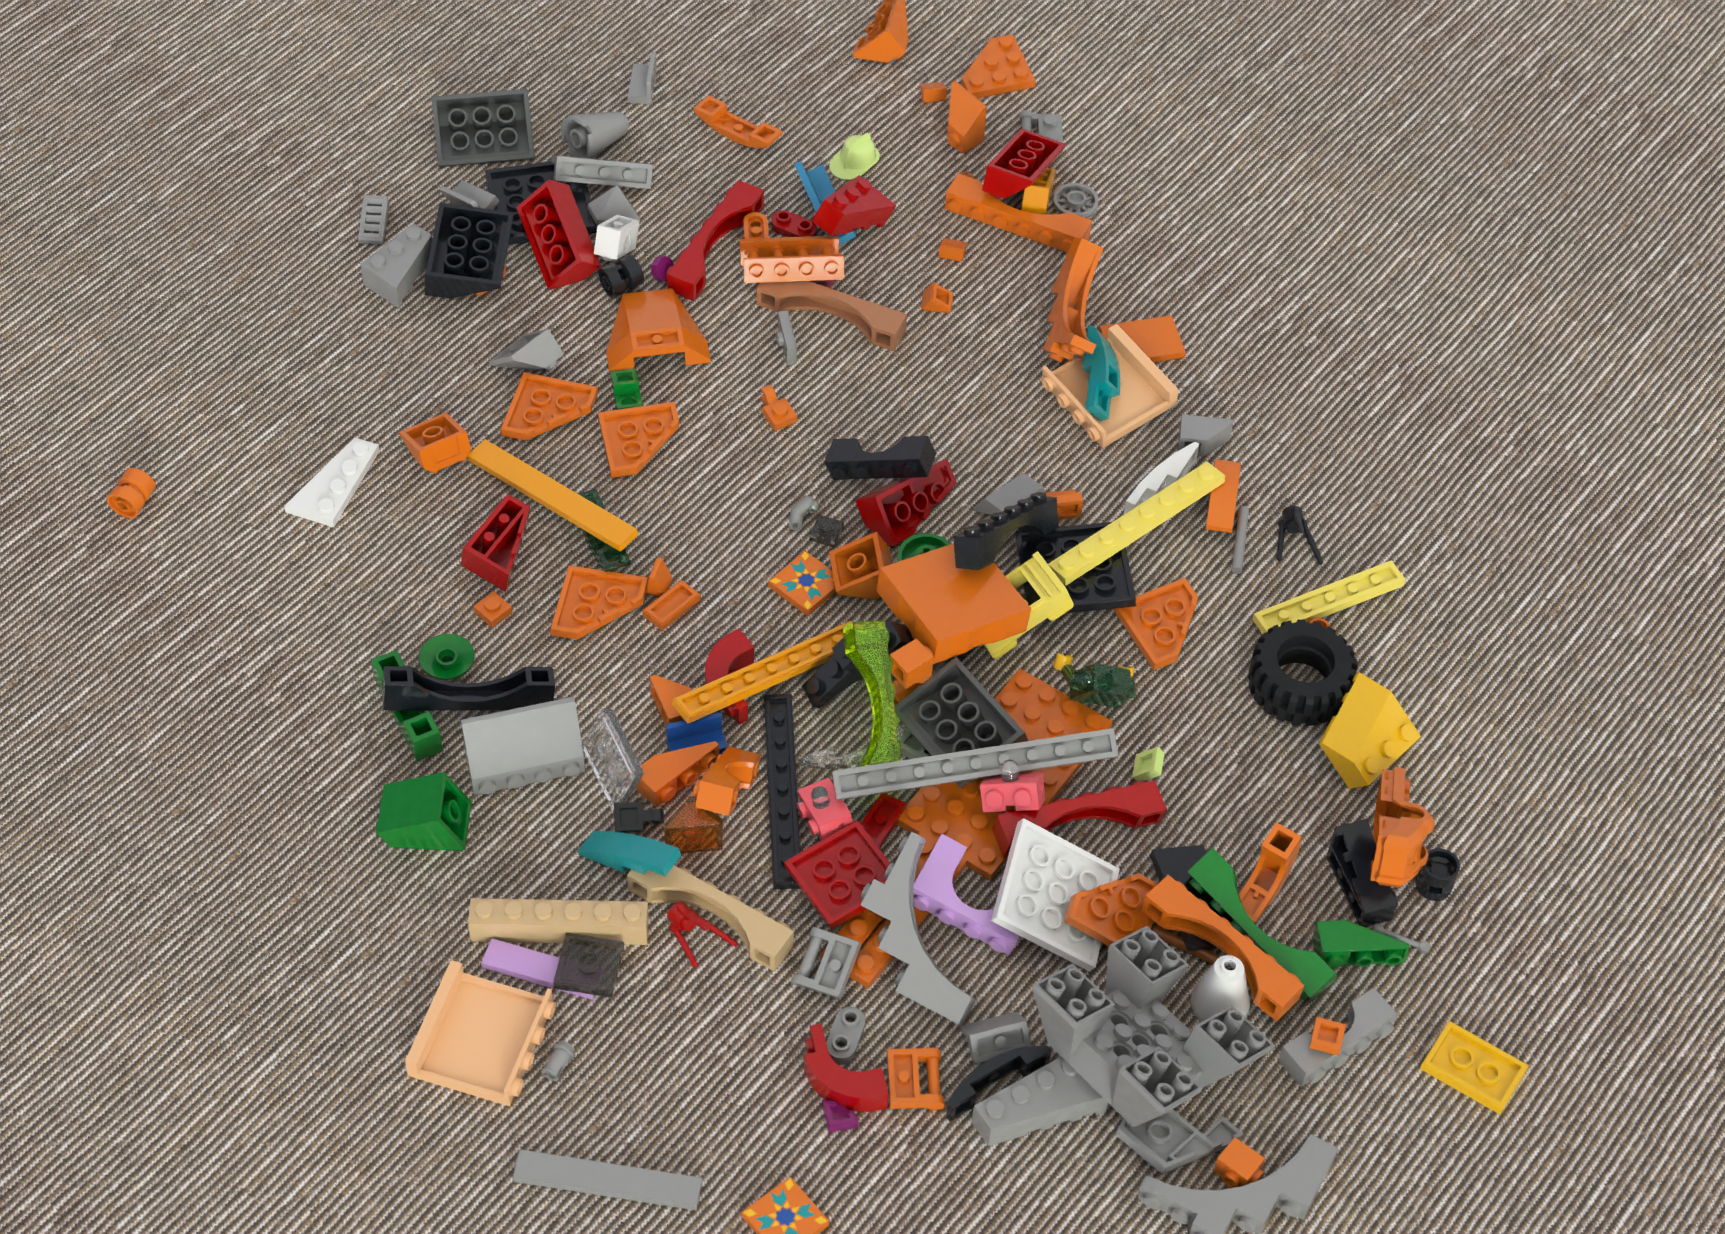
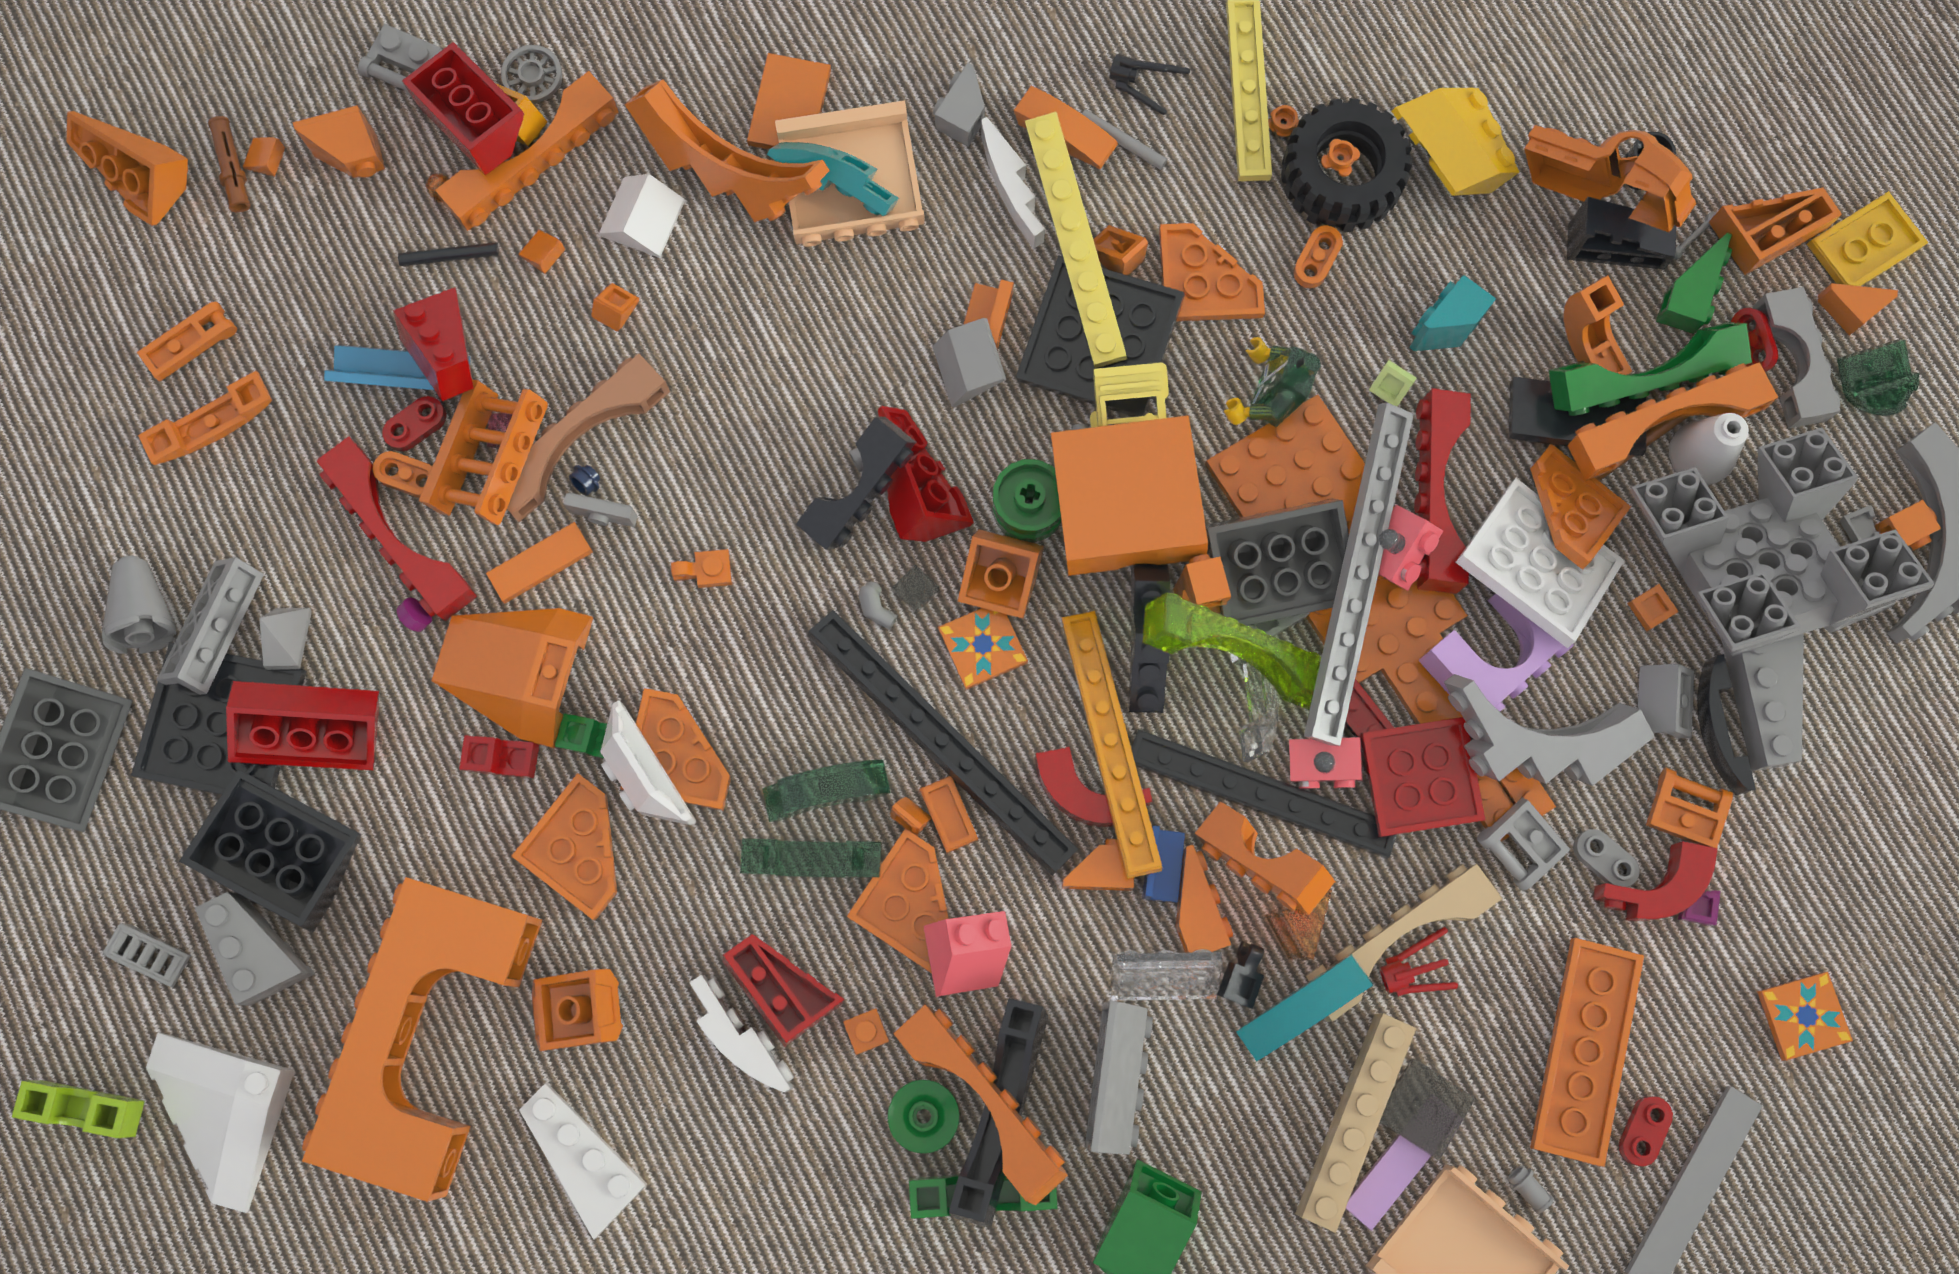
camera: 65 degrees left, 25 degrees up
light grey panel [439,180,500,210] -> none
light orange tile [467,439,638,552] -> none
light grey slope [488,329,564,371] -> none
white brick [594,215,640,261] -> none
black wheel [598,254,644,298] -> none
light grey panel [628,52,657,105] -> none
yellowish green piece [829,133,880,180] -> none
black arch [953,492,1059,570] -> none
orange plate [961,34,1036,99] -> none
orange plate [1309,1017,1346,1056] -> none
none -> lime arch [12,1080,145,1138]
none -> orange plate [137,302,237,382]
none -> white slope [146,1033,295,1213]
none -> dark orange pin [208,116,251,213]
none -> orange arch [302,877,543,1202]
none -> black bar [398,242,499,266]
none -> red slope [459,735,539,779]
none -> orange tile [486,522,593,604]
none -> dark blue plate [569,465,600,496]
none -> white slope [599,174,685,258]
none -> white wedge [601,700,697,825]
none -> white slope [690,975,794,1092]
none -> clear green arch [762,760,891,822]
none -> black plate [807,610,1078,876]
none -> orange arch [893,1005,1068,1205]
none -> coral slope [924,911,1011,997]
none -> orange slope [1093,225,1148,275]
none -> orange plate [1294,225,1343,288]
none -> orange plate [1321,139,1360,177]
none -> teal slope [1409,275,1496,351]
none -> orange plate [1530,938,1644,1167]
none -> red plate [1619,1096,1673,1166]
none -> orange wedge [1709,187,1842,275]
none -> red plate [1731,308,1778,372]
none -> orange slope [1818,283,1898,336]
none -> clear green slope [1837,339,1919,416]

